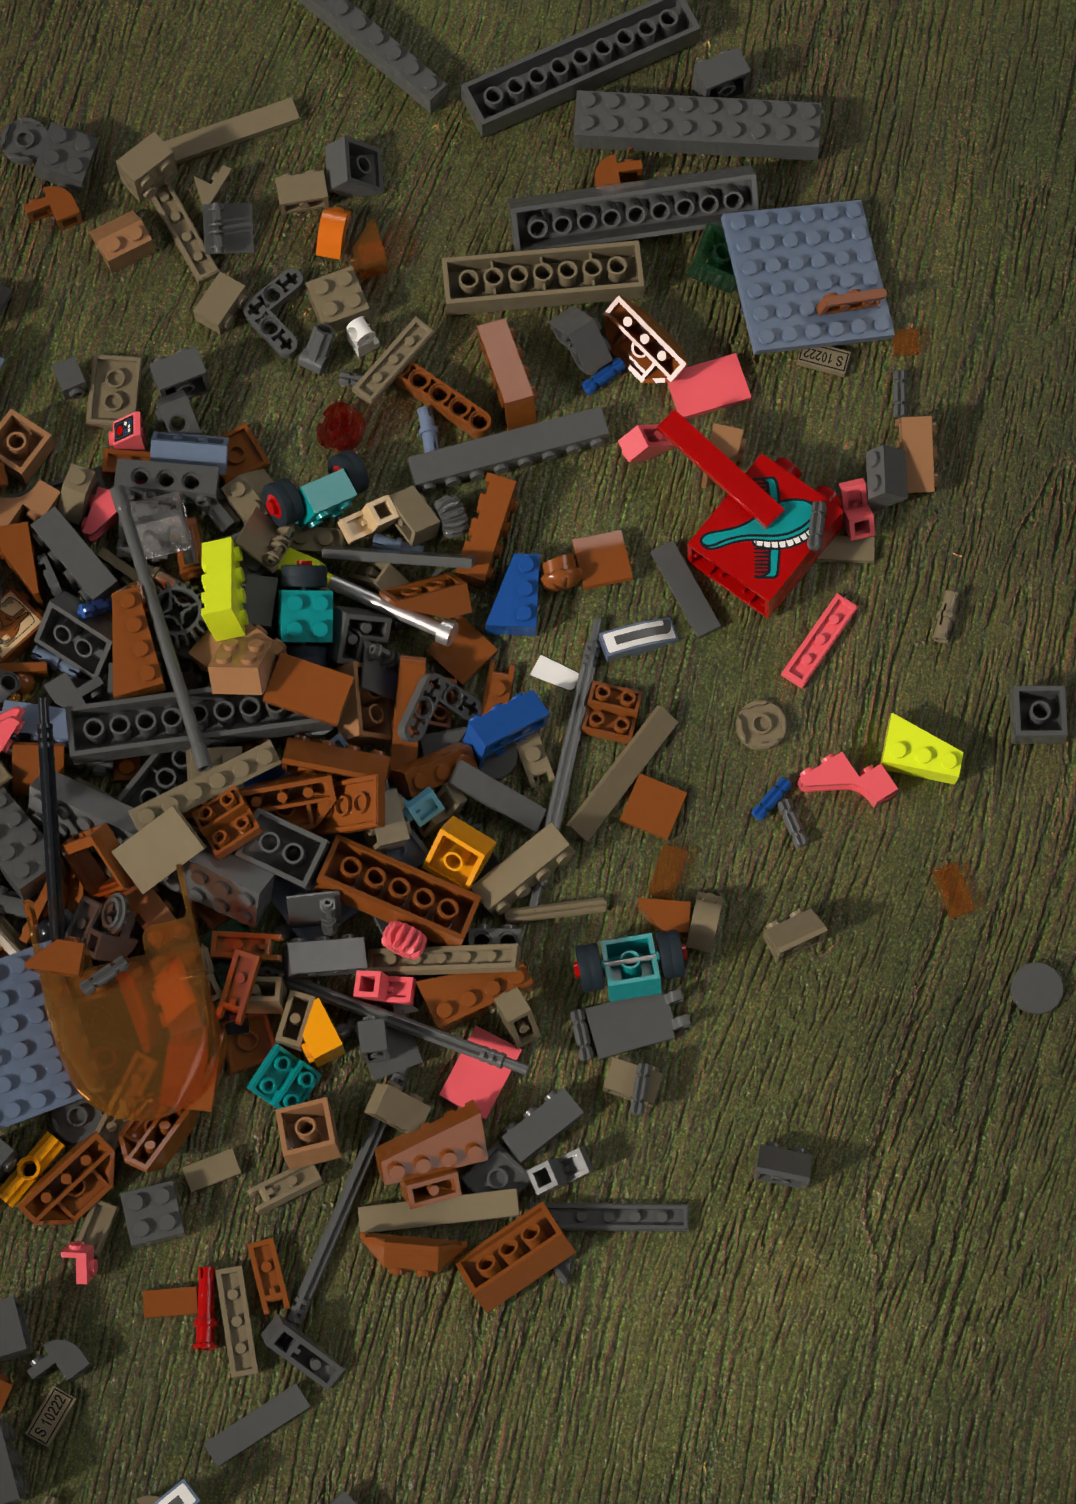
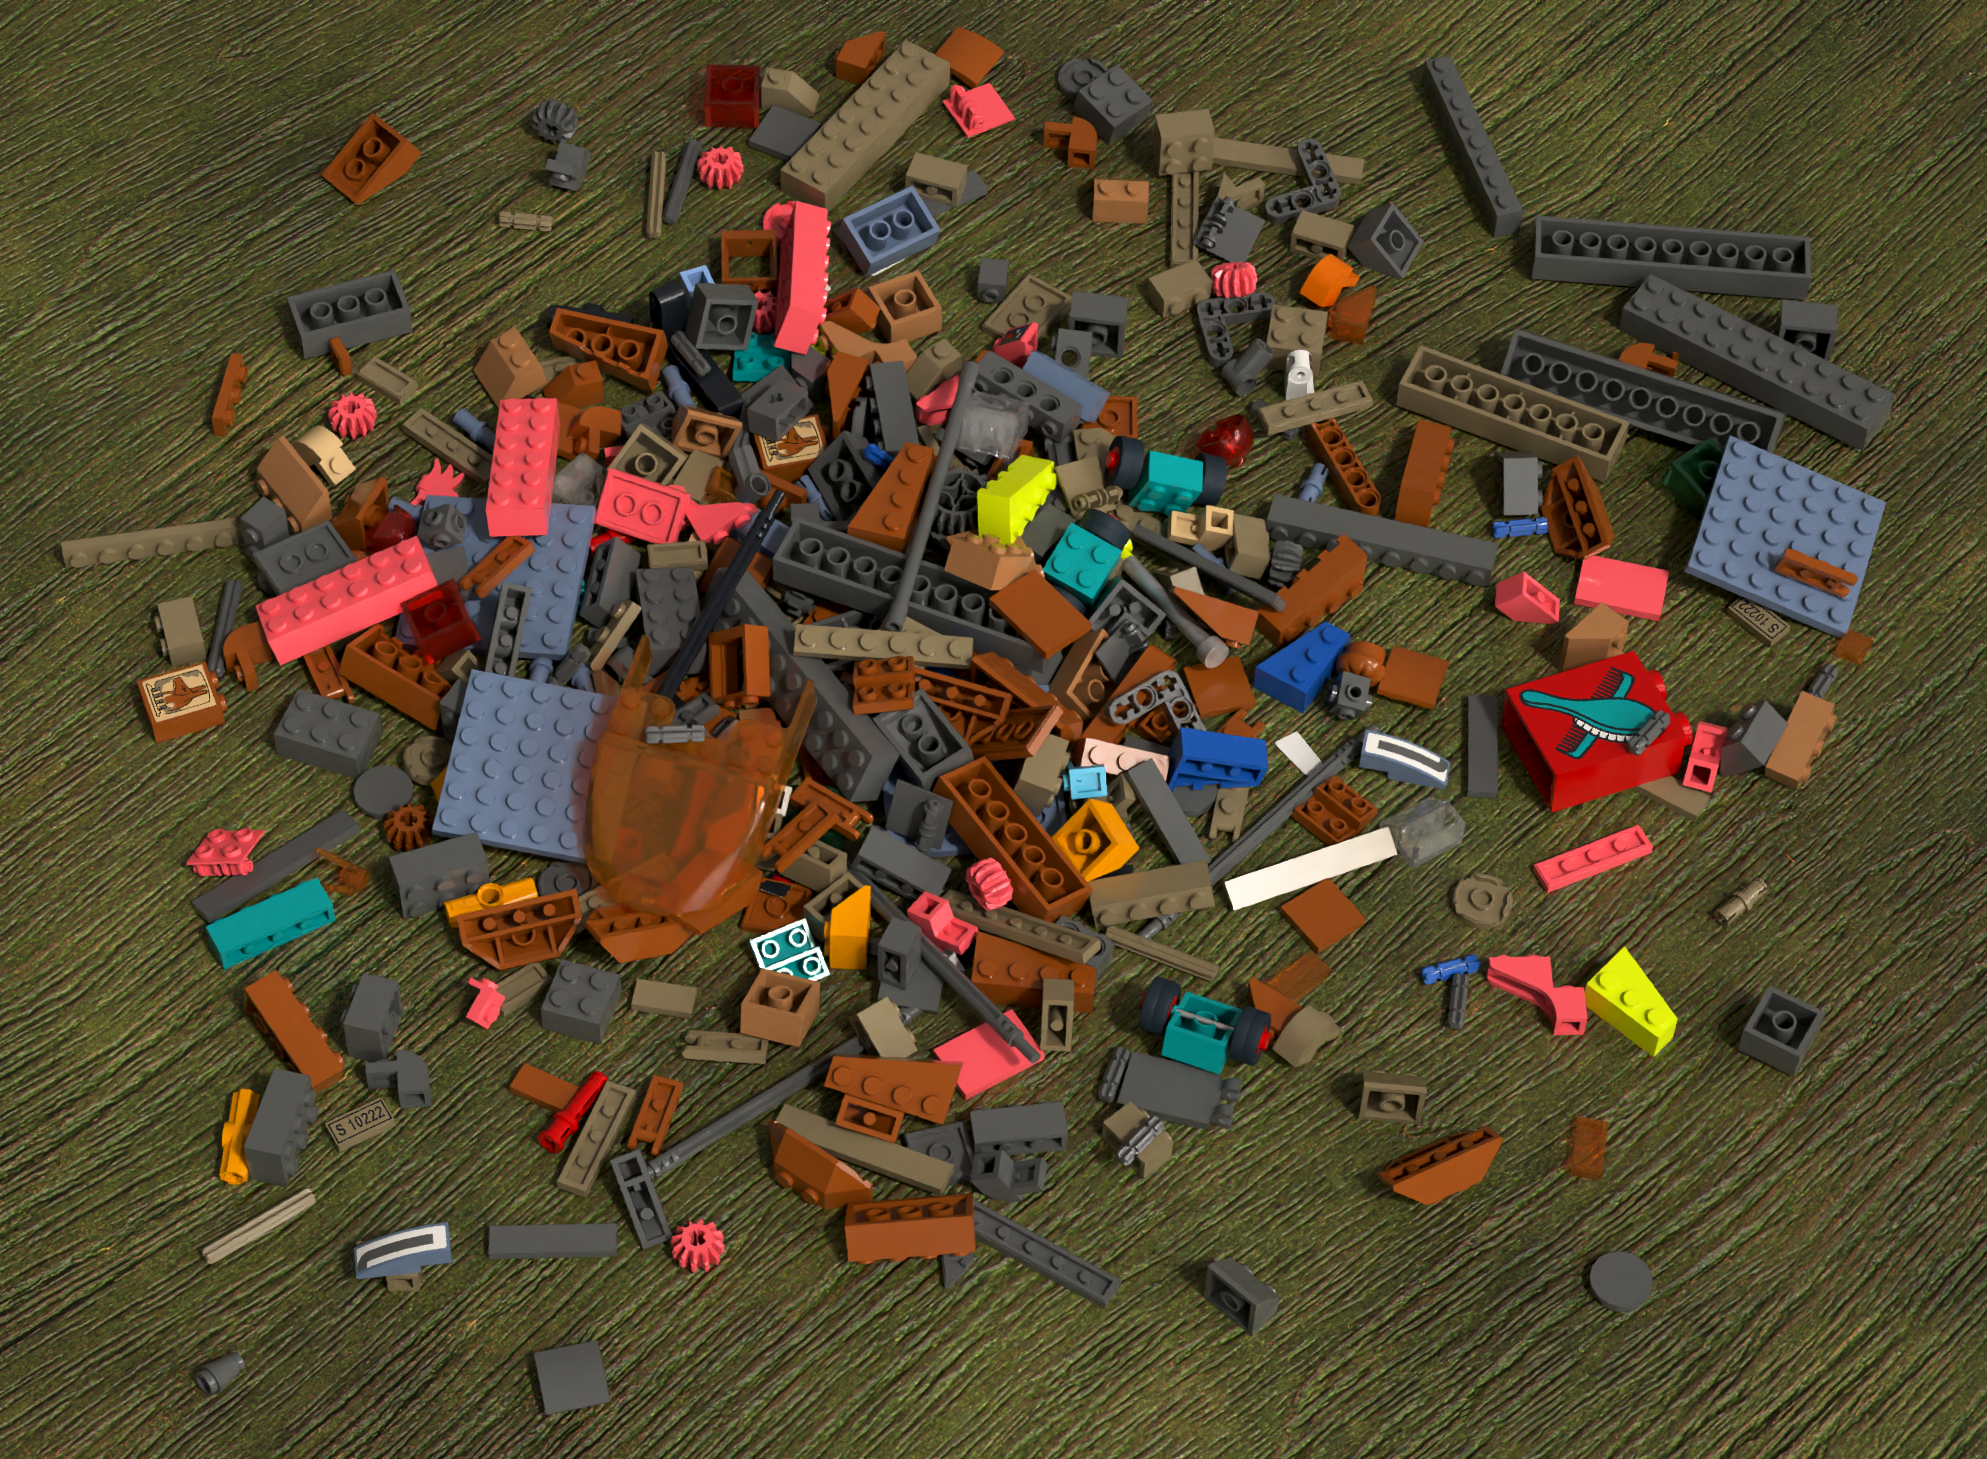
camera: 30 degrees right, 20 degrees down
dark orange slope [24,936,87,979] -> none
dark grey gear [101,893,131,935] -> none
dark tan tile [112,805,206,894] -> none
red tile [657,409,785,529] -> none
none -> coral gear [671,1217,725,1273]
none -> coral gear [1210,261,1257,298]
none -> dark grey beam [1265,138,1341,224]
none -> dark grey brick [1327,671,1372,720]
none -> dark orange wedge [1378,1125,1503,1205]
none -> clear slope [1379,797,1466,868]

